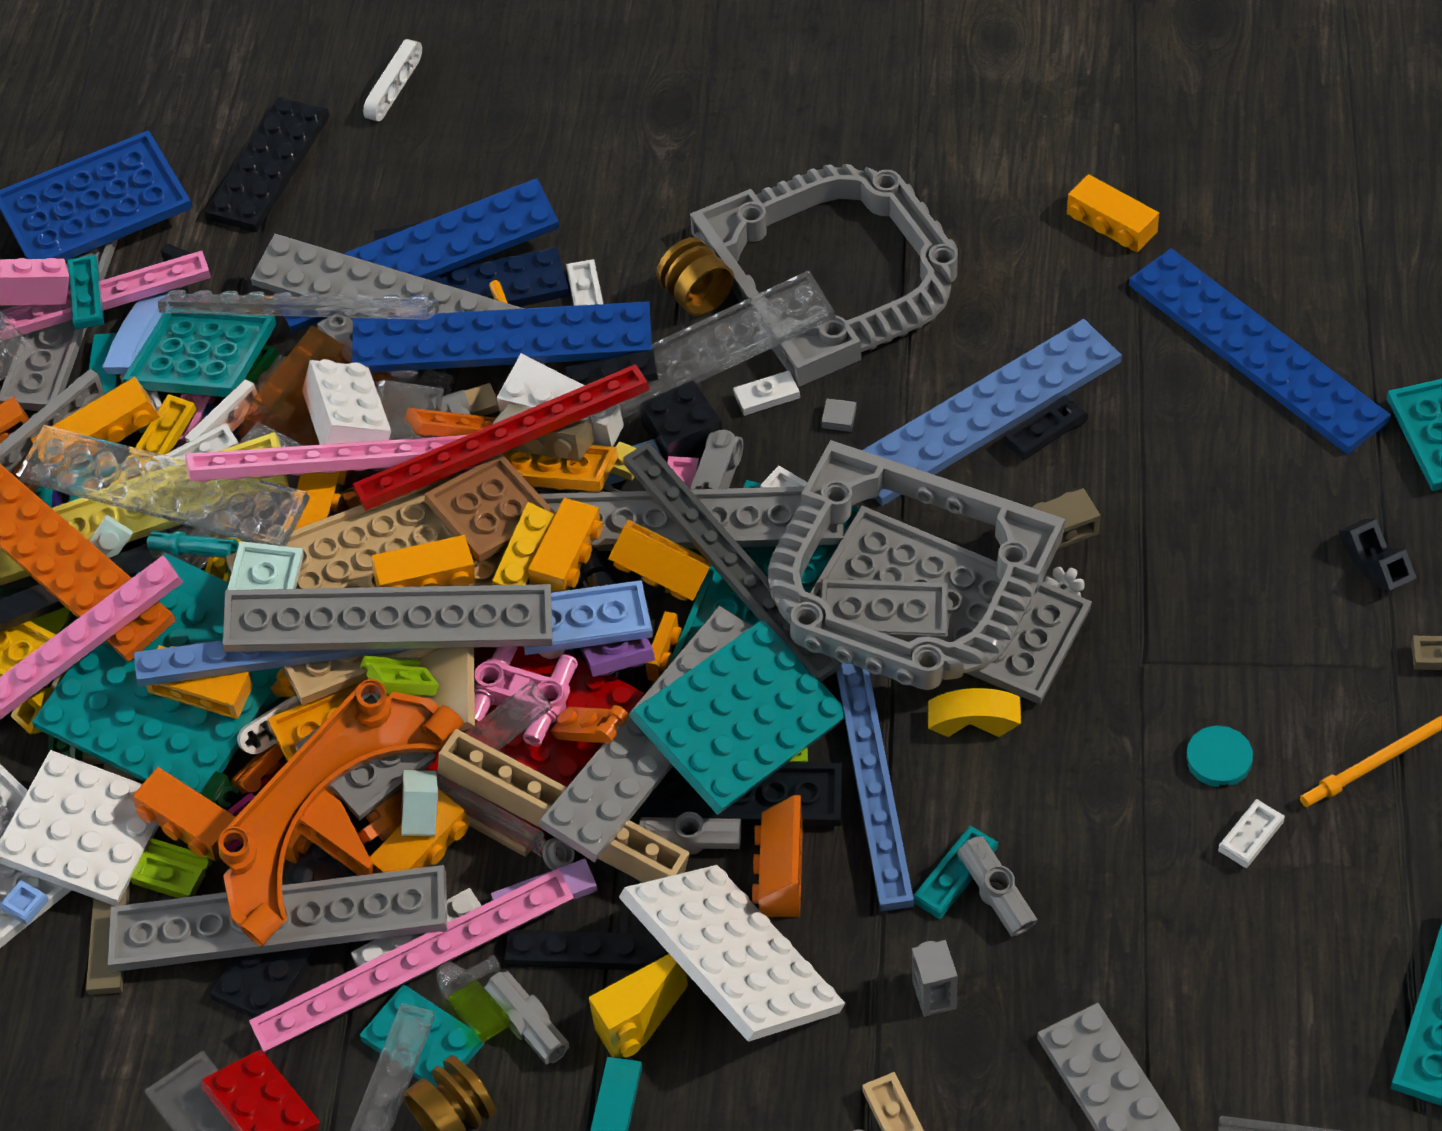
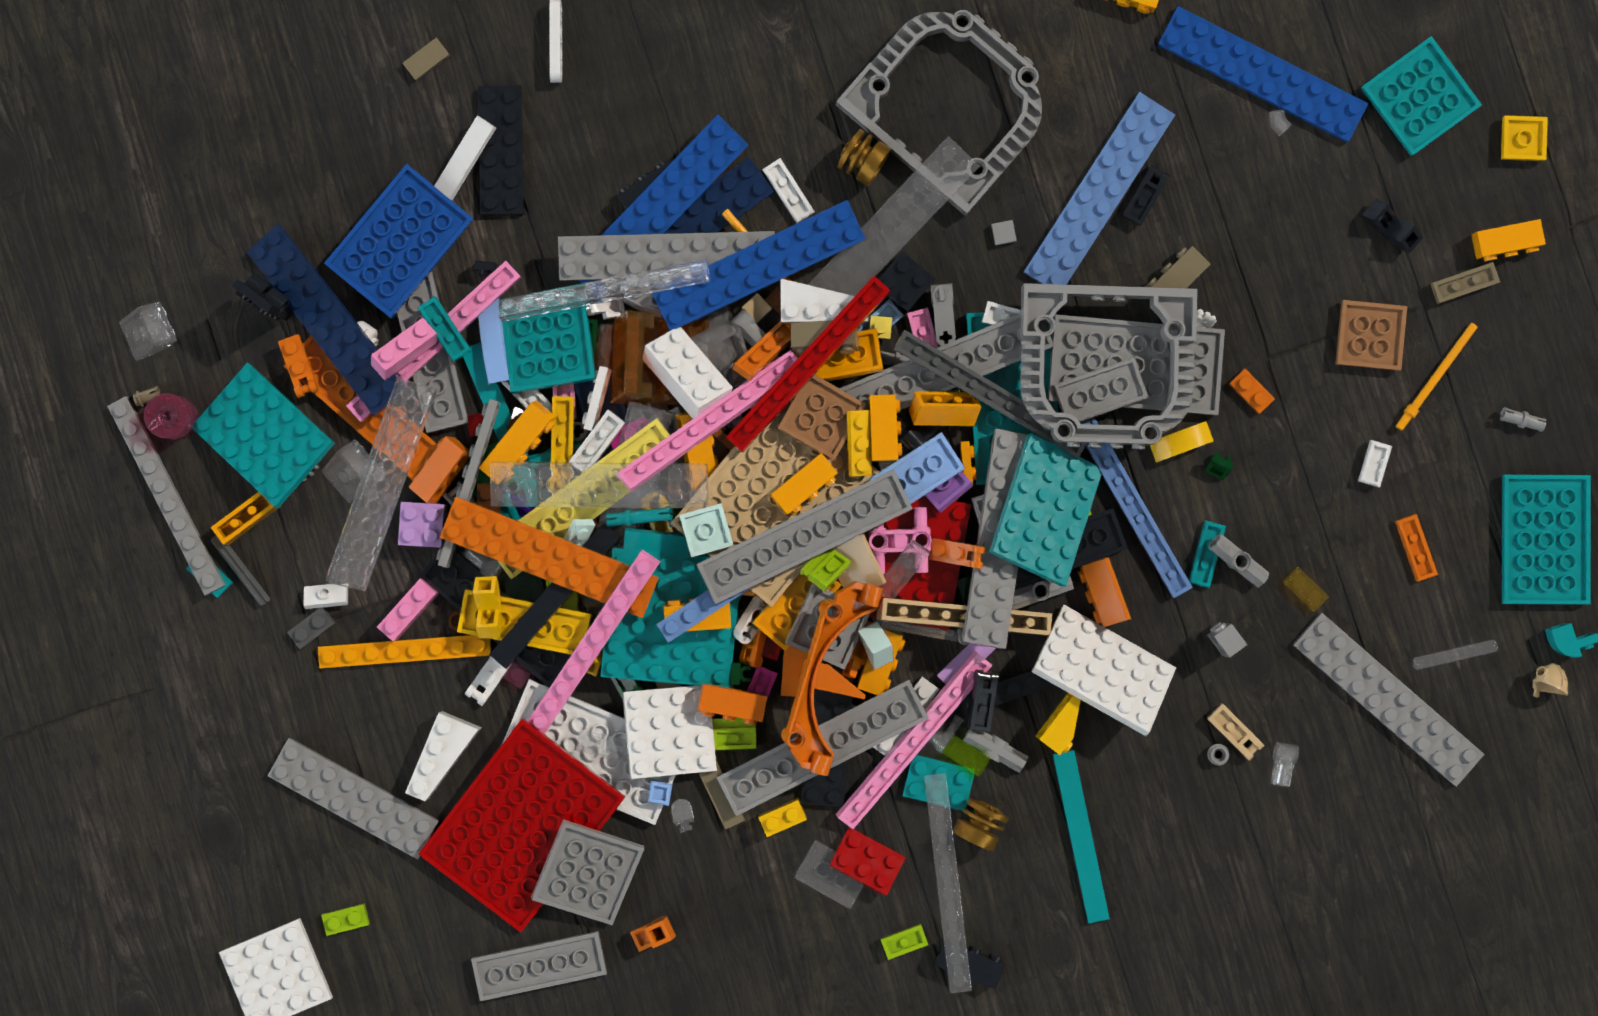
camera: 25 degrees left, 35 degrees up
black plate [566,349,659,385] -> none
white plate [733,370,800,416] -> none
teal tile [1186,726,1253,787] -> none
none -> dark tan tile [403,37,450,81]
none -> white tile [434,116,496,200]
none -> white plate [586,295,626,320]
none -> clear arm [671,799,694,832]
none -> yellow brick [758,798,807,837]
none -> black plate [967,669,998,732]
none -> dark green tile [1204,451,1234,480]
none -> orange plate [1229,368,1275,414]
none -> clear piece [1268,109,1292,136]
none -> clear yellow plate [1282,567,1329,612]
none -> medium nougat plate [1335,300,1407,371]
none -> orange tile [1395,514,1438,582]

